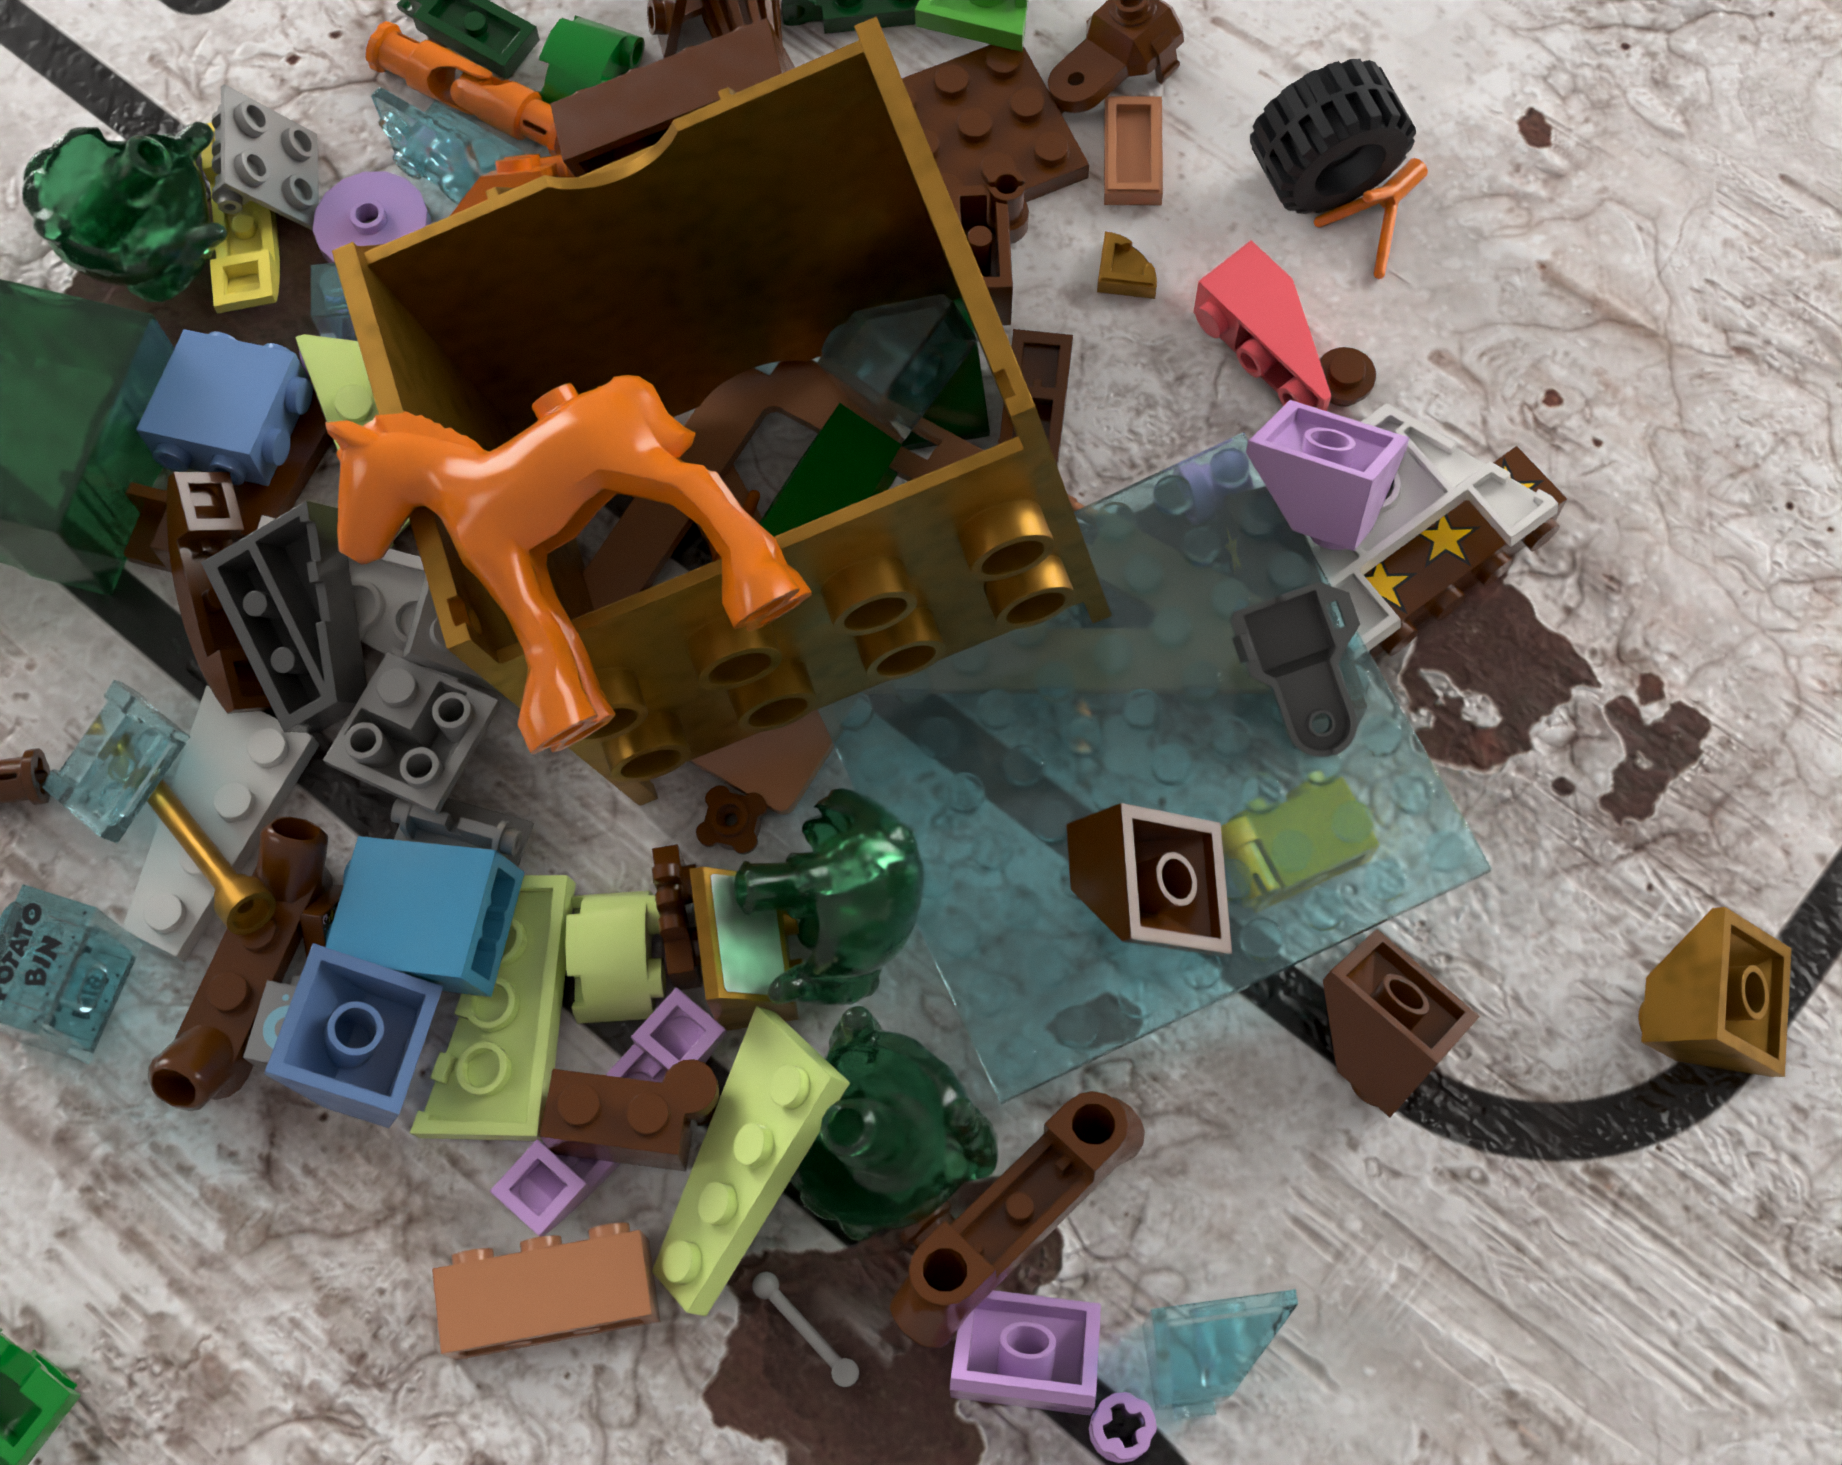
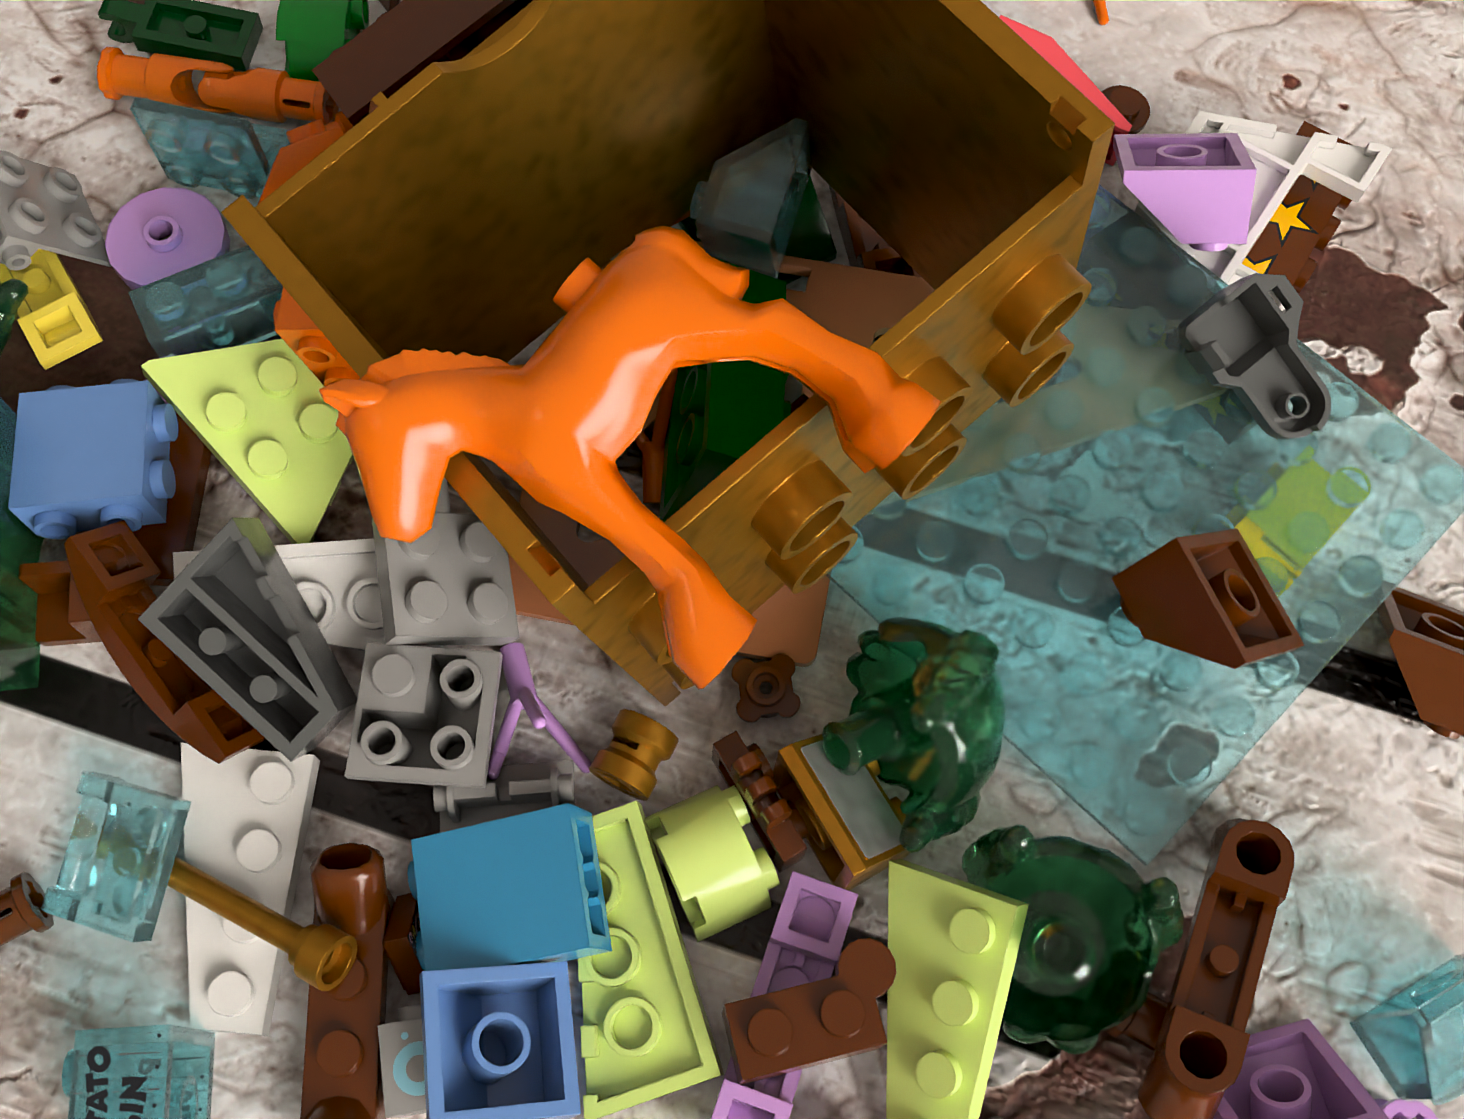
camera: 30 degrees left, 0 degrees up
none -> lavender plant [487,642,592,780]
none -> pearl gold wheel [589,709,679,801]

